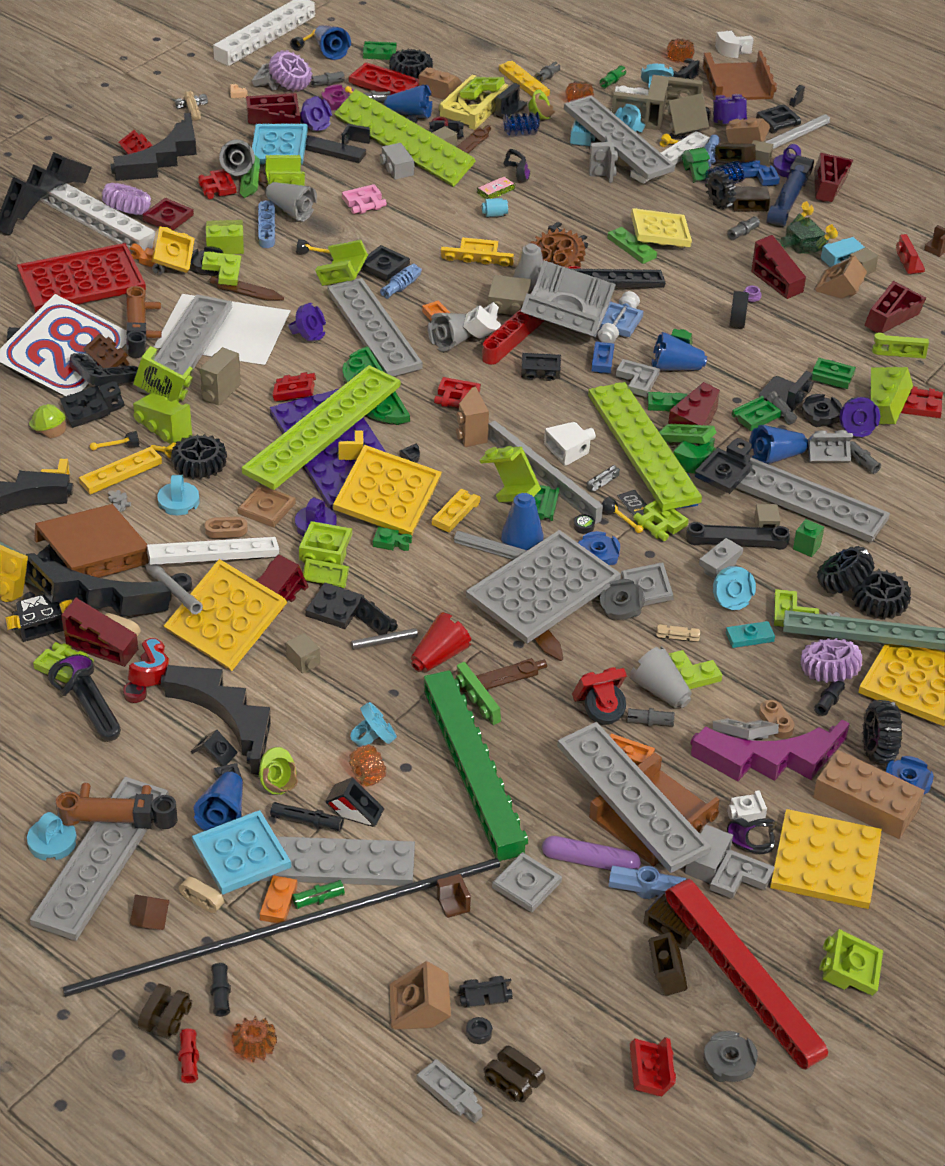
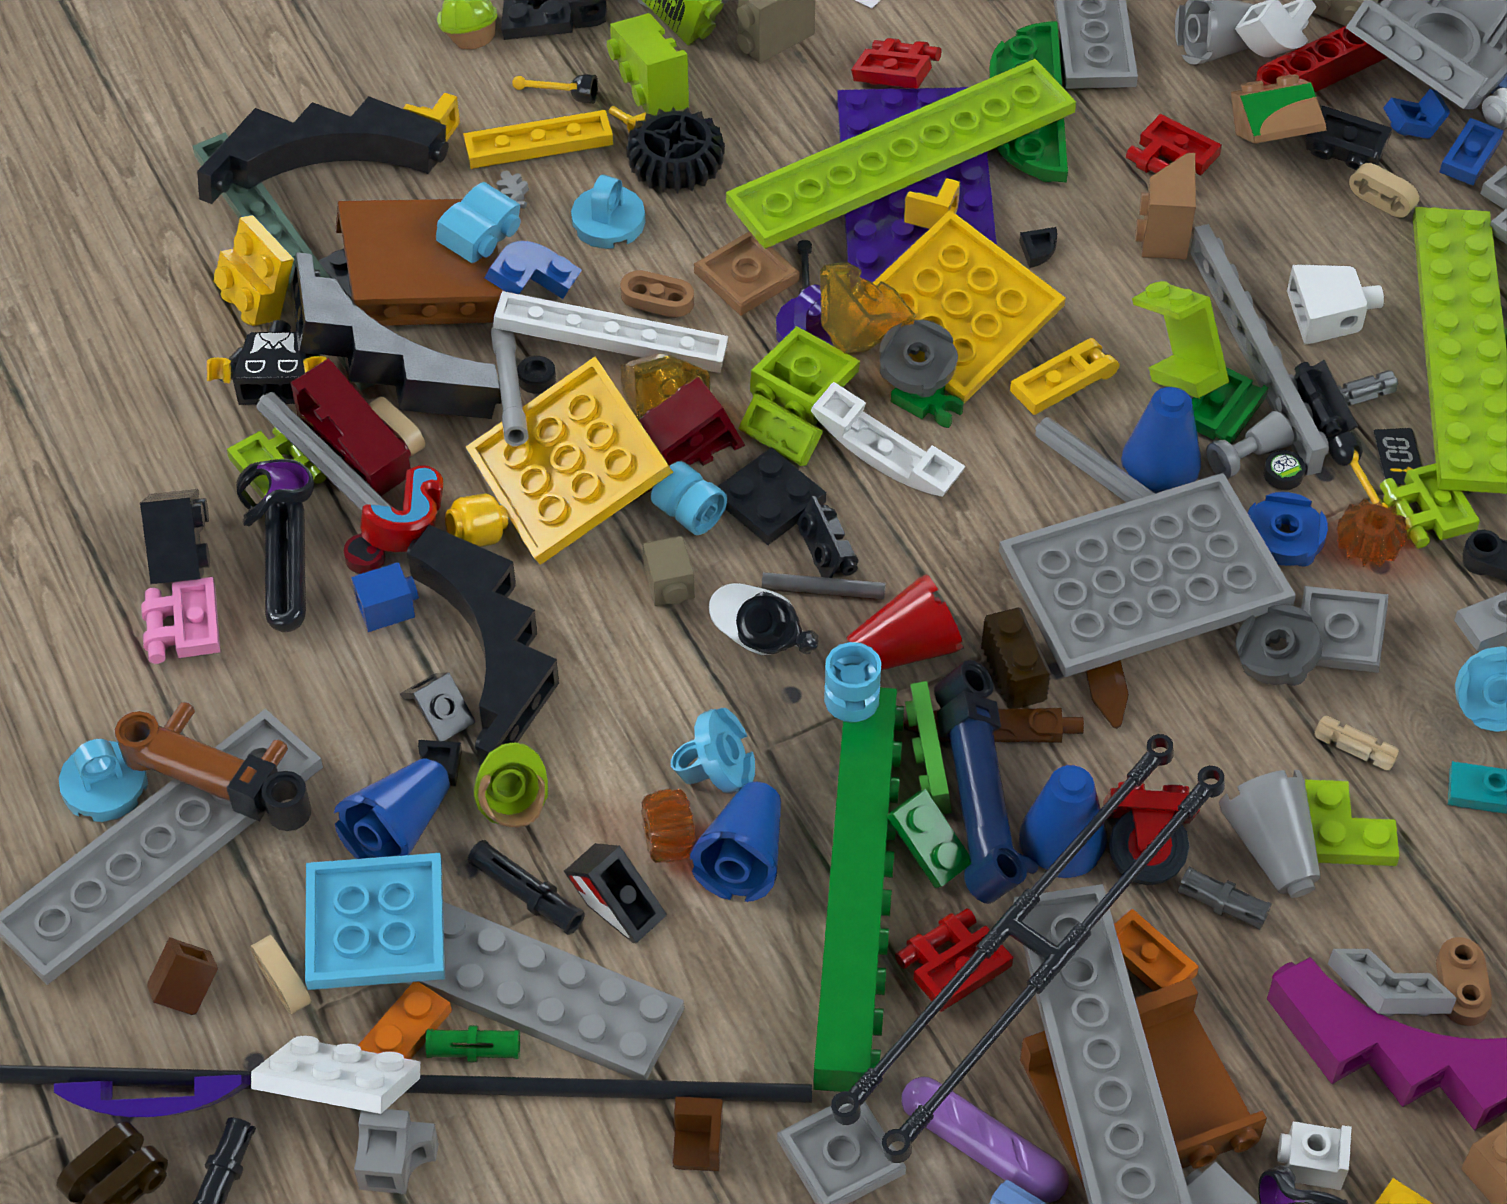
camera: 25 degrees right, 10 degrees up
none -> dark purple slope [54,1075,251,1117]
none -> black brick [140,489,210,584]
none -> bright pink plate [141,577,220,664]
none -> white plate [251,1036,421,1114]
none -> light grey axle [257,392,392,511]
none -> blue brick [351,562,419,632]
none -> light grey brick [354,1109,439,1194]
none -> medium azure brick [436,182,521,263]
none -> yellow head [445,493,508,547]
none -> plate [484,241,582,299]
none -> clear yellow slope [620,354,710,420]
none -> medium azure wheel [651,461,727,535]
none -> blue cone [690,782,781,902]
none -> black hair [709,583,819,655]
none -> black hinge [797,240,812,294]
none -> white slope [811,382,965,497]
none -> clear yellow slope [820,262,916,354]
none -> medium azure wheel [824,642,881,722]
none -> black bar [831,734,1225,1163]
none -> dark grey plate [879,320,958,397]
none -> plate [886,789,971,888]
none -> red plate [895,908,1014,1012]
none -> dark blue piece [934,660,1039,904]
none -> dark brown brick [981,607,1051,709]
none -> blue cone [1019,765,1107,878]
none -> light grey piece [1206,411,1294,479]
none -> medium nougat slope [1231,75,1326,144]
none -> black hinge [1294,360,1358,444]
none -> clear orange gear [1336,498,1408,567]
none -> tan beam [1349,163,1419,217]
none -> blue bracket [1383,89,1450,139]

